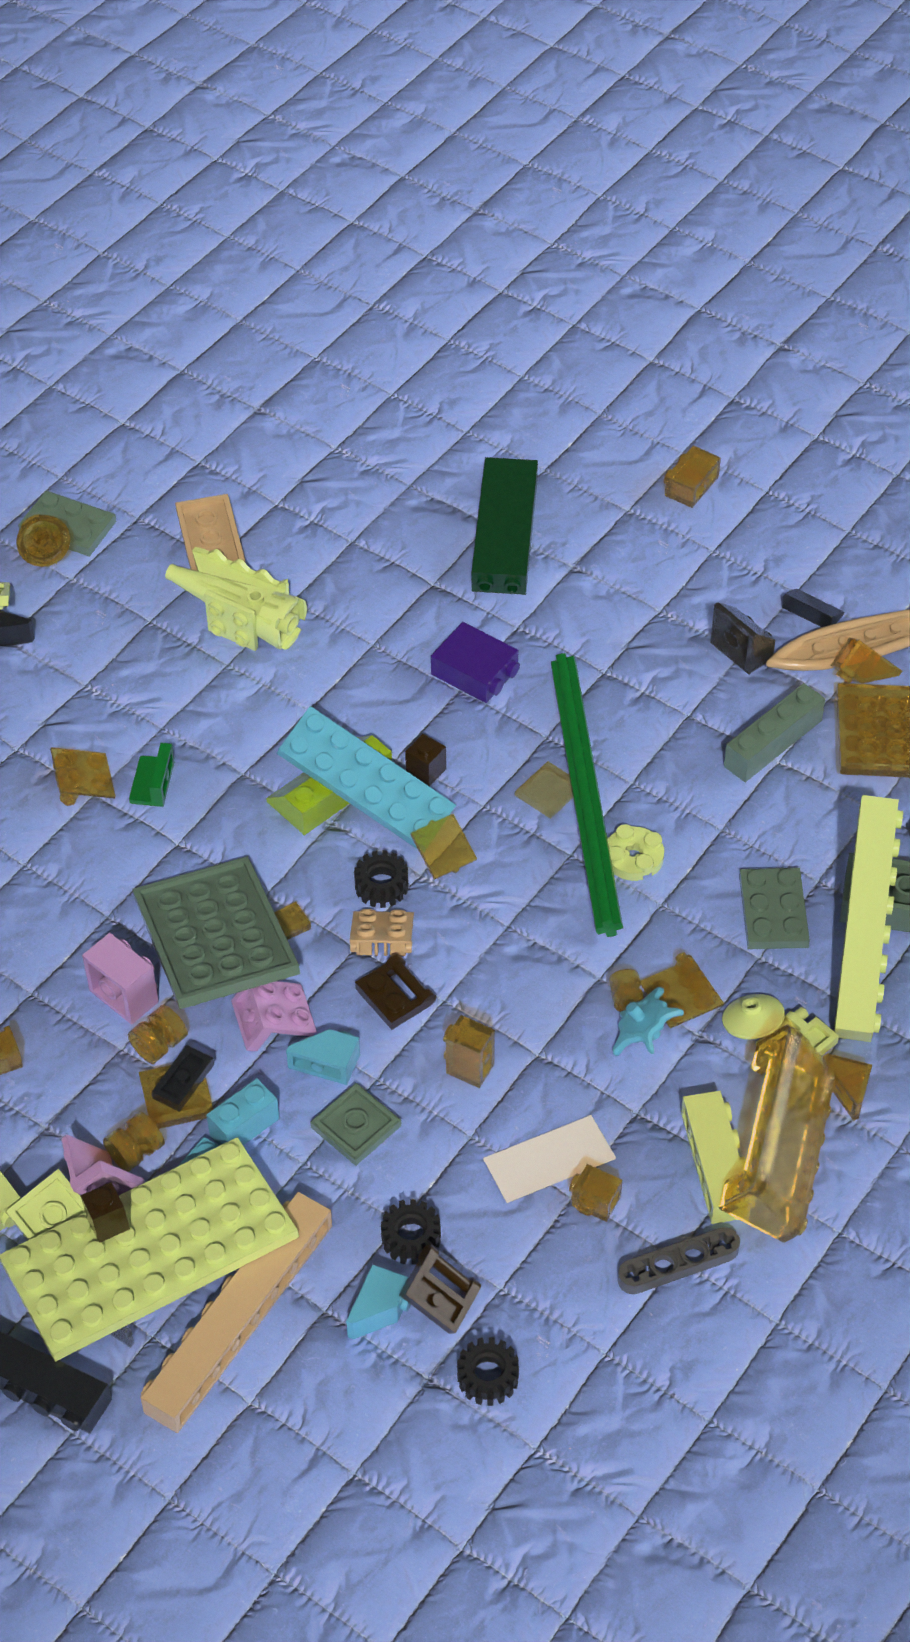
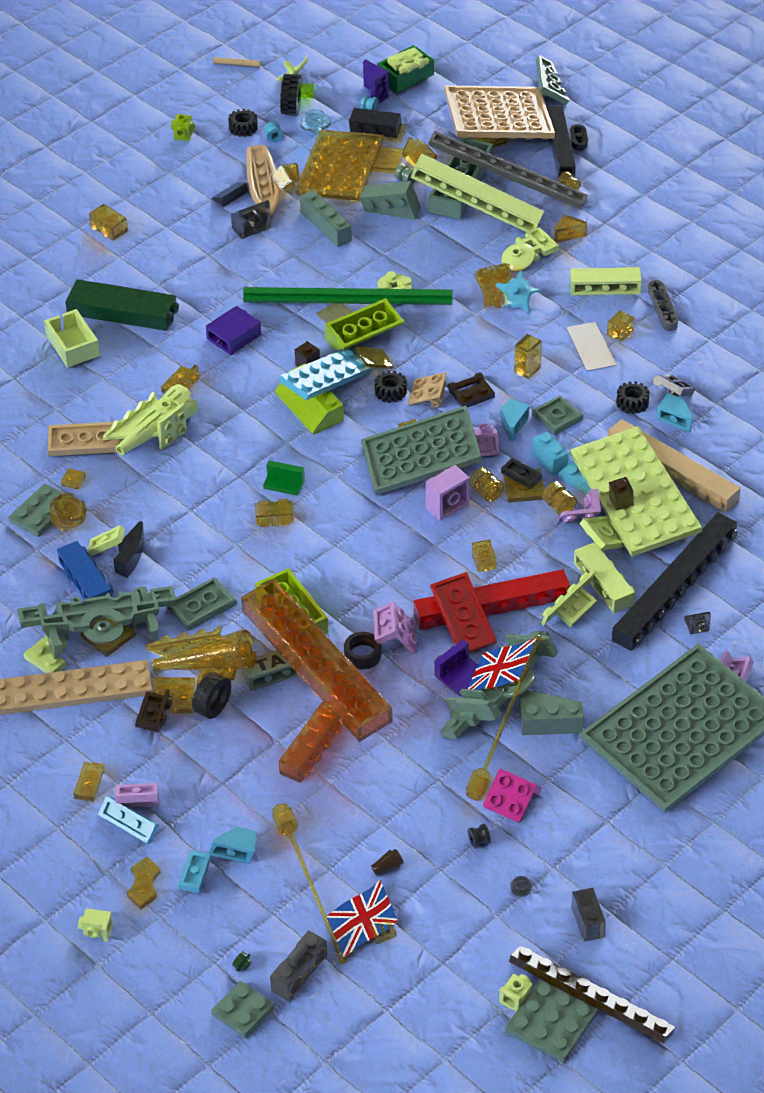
camera: 80 degrees left, 5 degrees down
black tyre [457,1337,519,1406] -> none
clear yellow windscreen [719,1025,837,1243] -> none
sand green plate [739,868,810,949] -> none
none -> yellowish green piece [44,309,100,368]
none -> clear yellow plate [61,468,86,490]
none -> clear yellow bracket [161,365,200,393]
none -> lime slope [325,298,404,350]
none -> sand green wedge [360,181,421,220]

